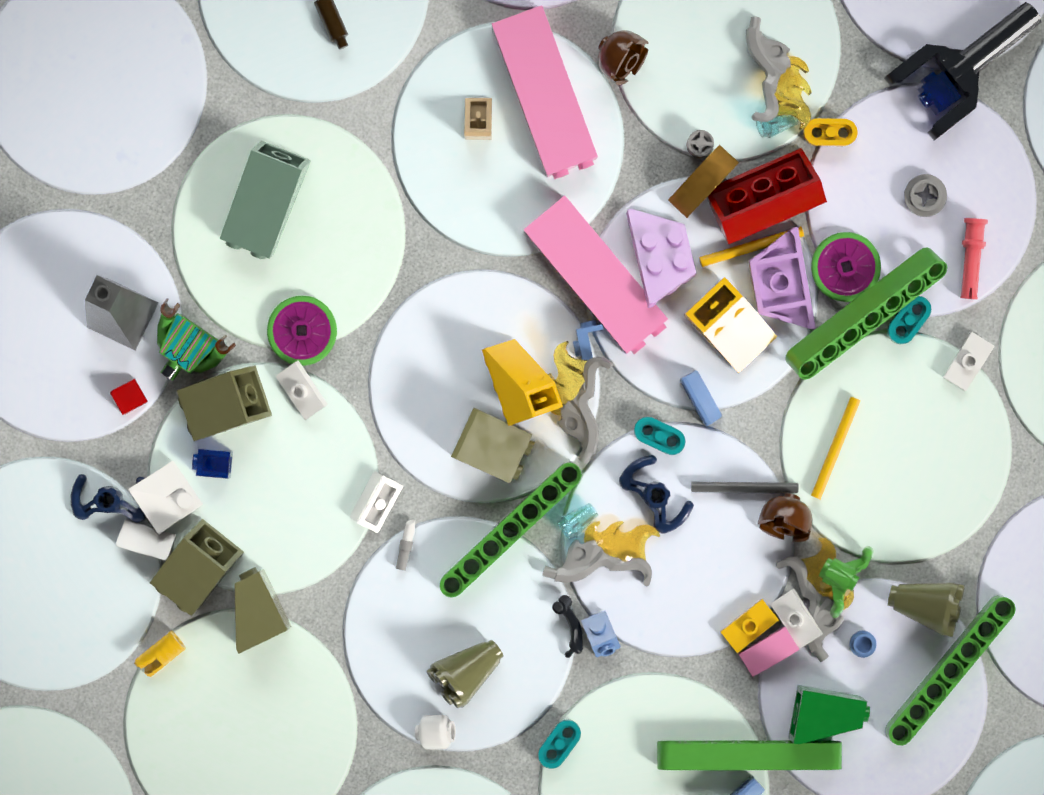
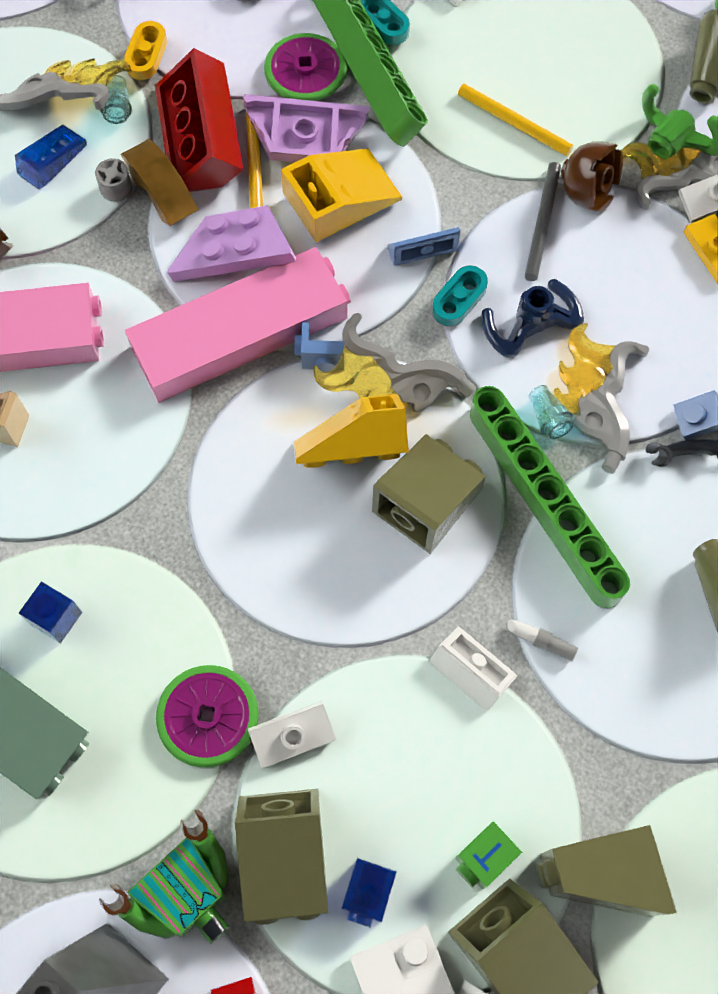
camera: 80 degrees left, 20 degrees down
none -> clear blue slope [14,124,87,189]
none -> clear blue brick [18,581,83,644]
none -> bright green brick [455,821,522,889]

